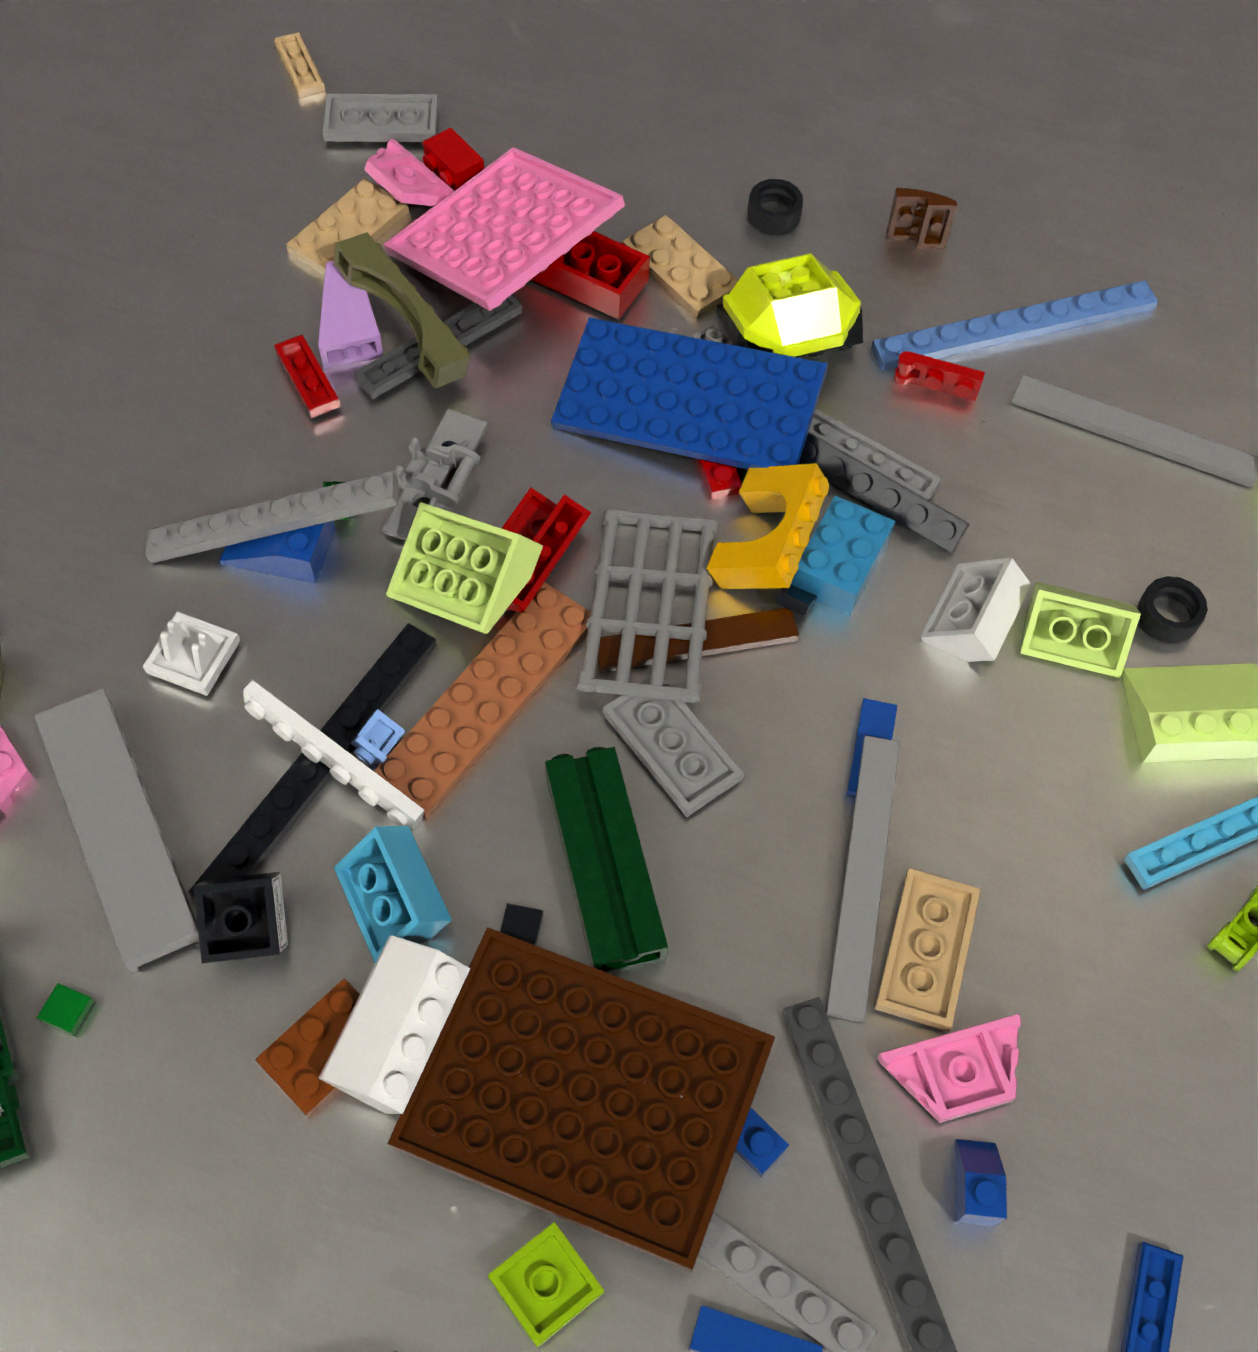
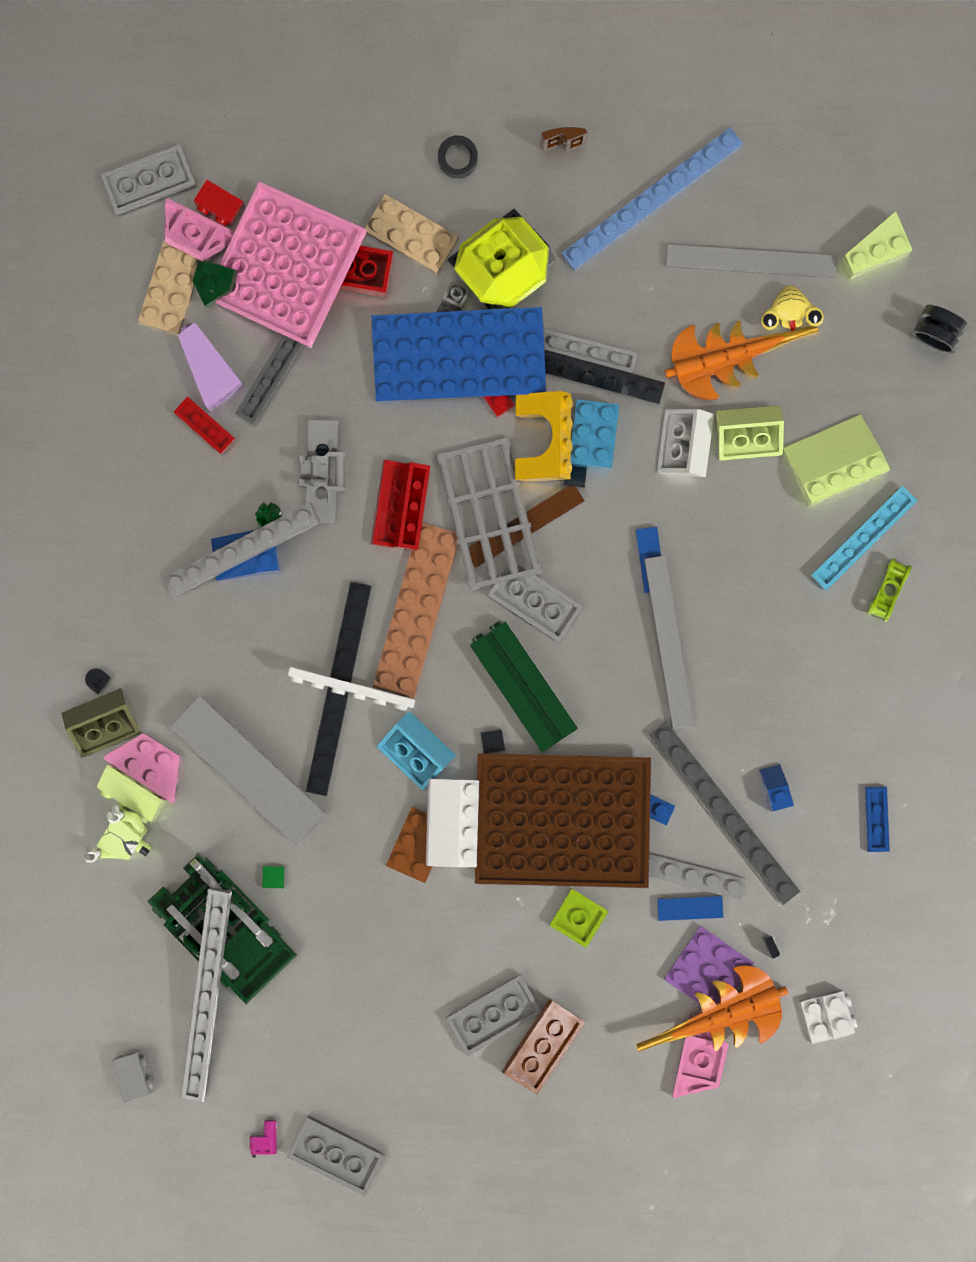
camera: 20 degrees left, 25 degrees up
white plate [143,611,241,696] -> none
black brick [193,872,288,963] -> none
tan tile [273,32,325,98] -> none
olive arch [334,232,470,389] -> none
light blue bracket [349,709,405,765] -> none
yellowish green slope [385,502,543,634] -> none
tan plate [874,868,981,1032] -> none
bright pink wing [878,1014,1021,1123] -> none
red plate [894,351,985,401] -> none
black tyre [1137,576,1208,642] -> none
none -> dark green plate [192,261,238,308]
none -> orange animal [664,321,819,400]
none -> light yellow head [761,285,824,331]

